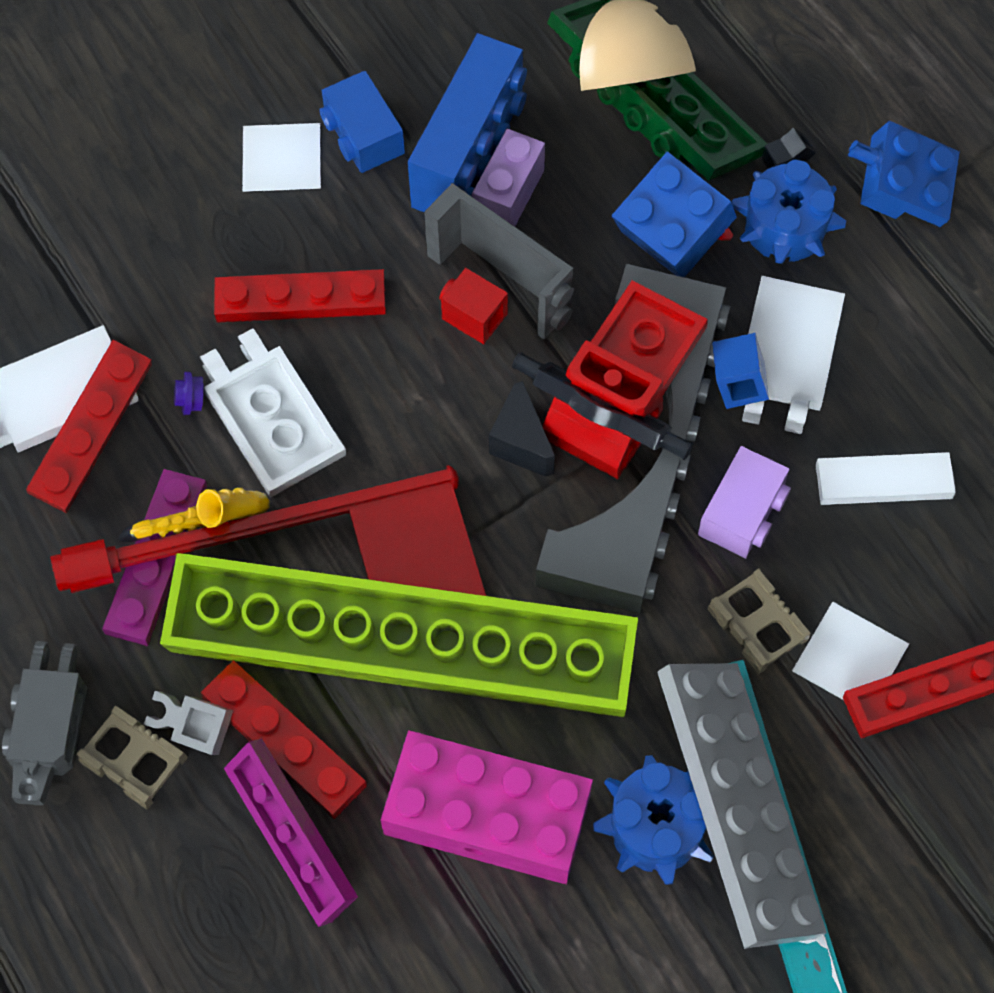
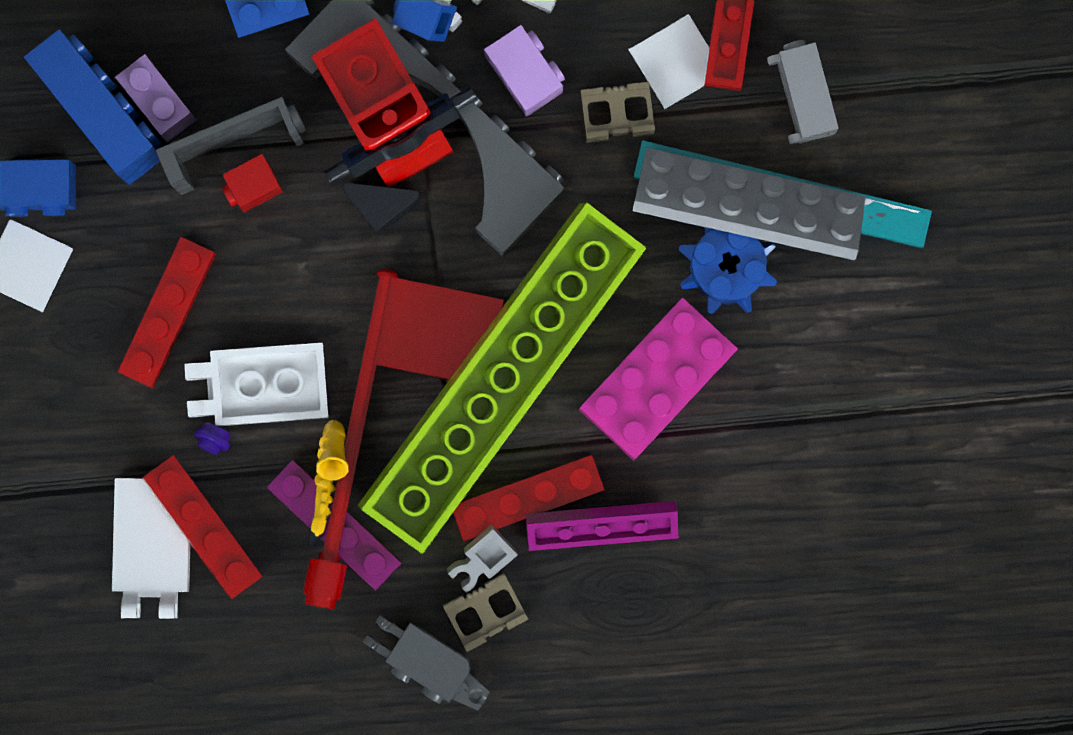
camera: 60 degrees left, 20 degrees up
none -> light grey brick [767,40,839,144]

